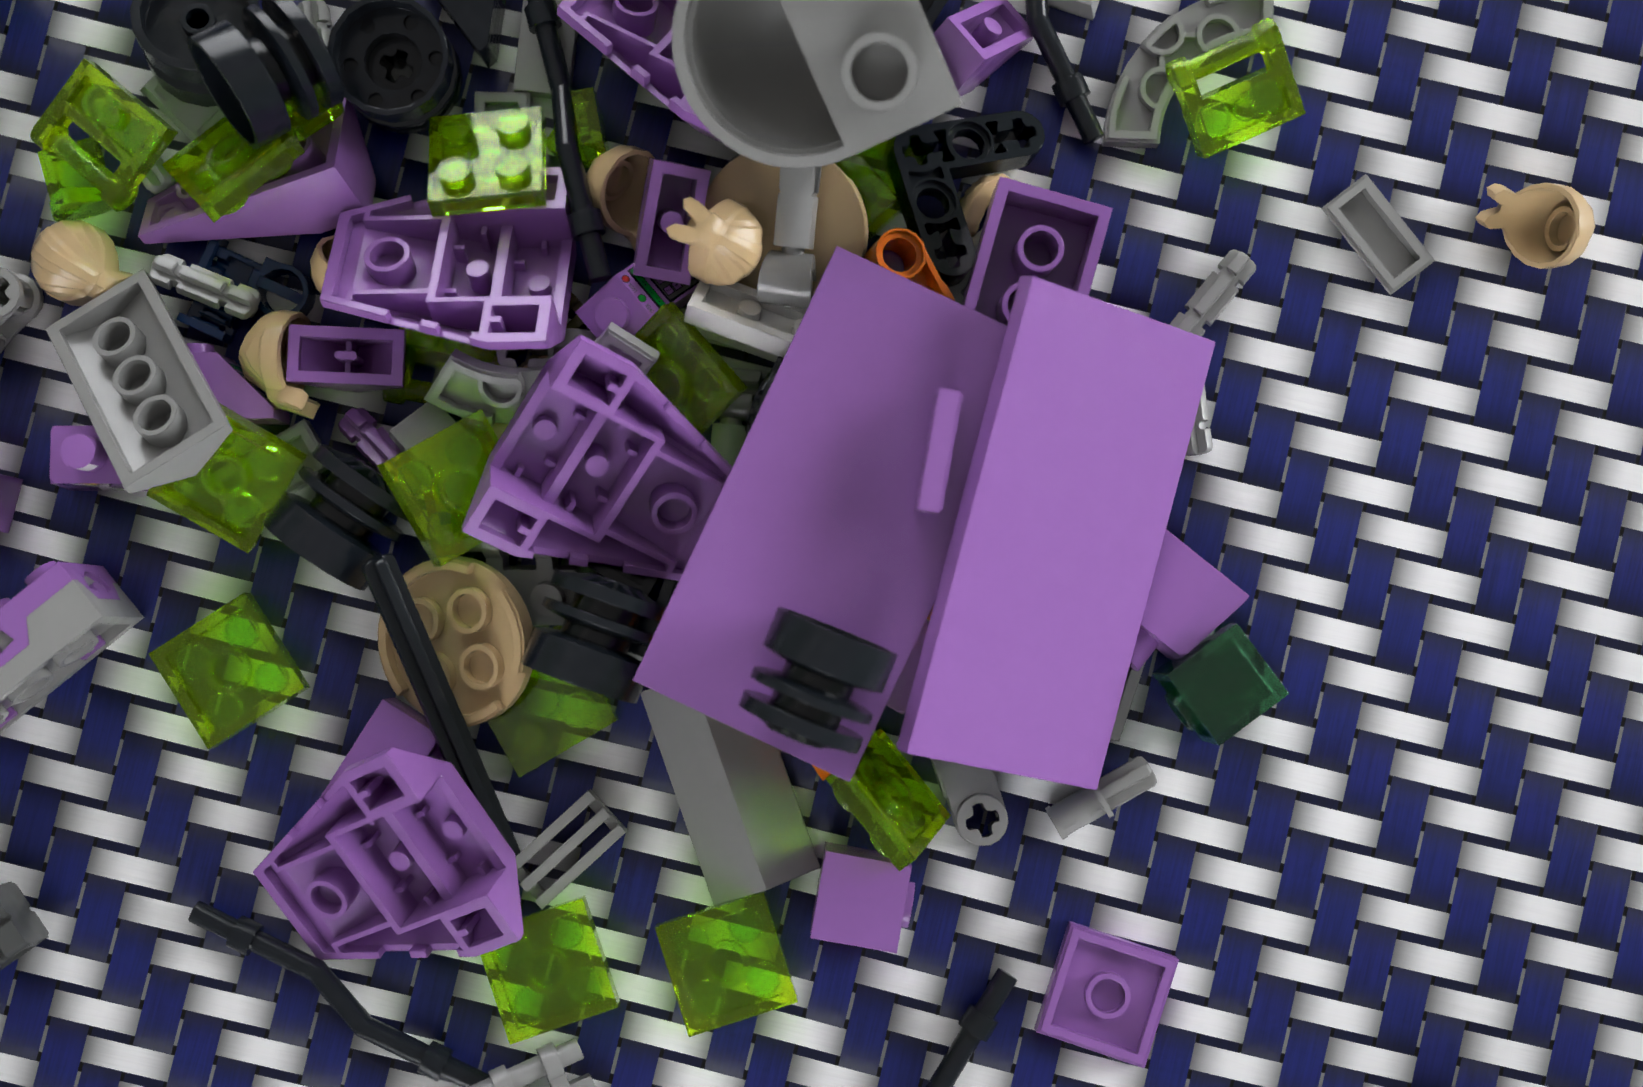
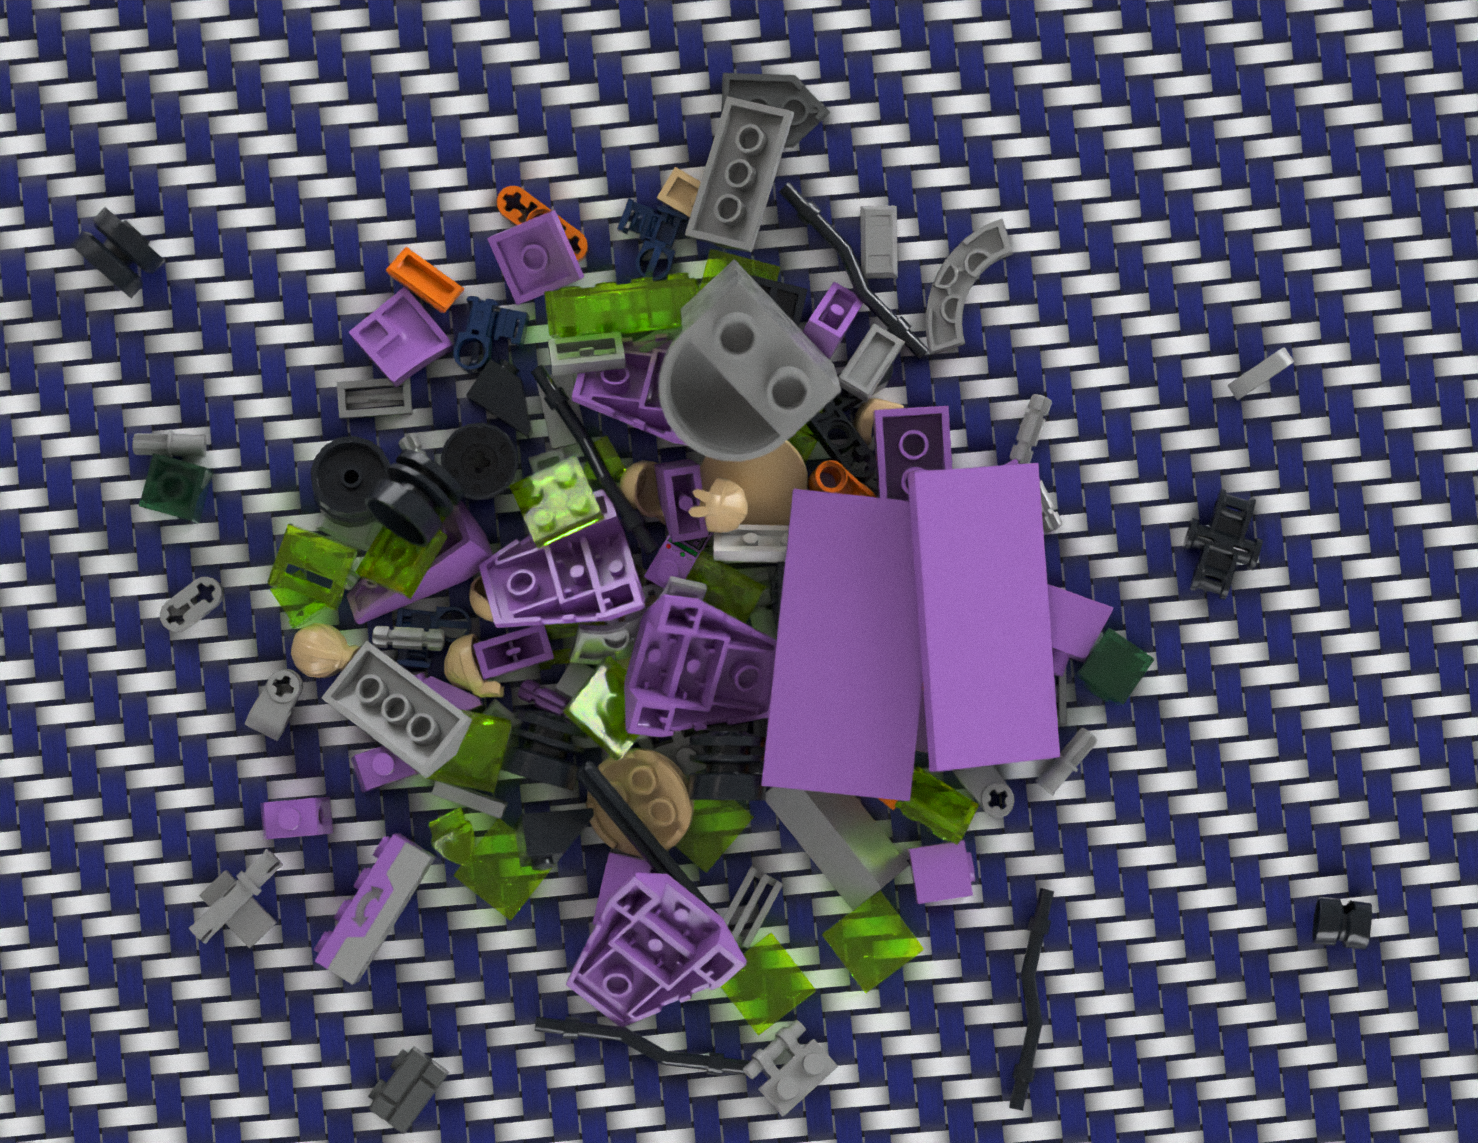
camera: 15 degrees left, 0 degrees up
black wheel [738,606,898,754] -> none
light grey piece [757,166,822,308] -> none
medium lavender tile [914,387,963,514] -> none
medium lavender tile [1034,921,1179,1068] -> none
clear neon green plate [1165,17,1306,159] -> none
light grey tile [1321,174,1435,295] -> none
tan piece [1475,183,1595,269] -> none
none -> clear neon green tile [428,807,475,866]
none -> light grey tile [431,778,508,819]
none -> black slope [514,808,594,871]
none -> light grey tile [838,323,905,403]
none -> black axle [1183,489,1263,600]
none -> light grey beam [1227,347,1294,400]

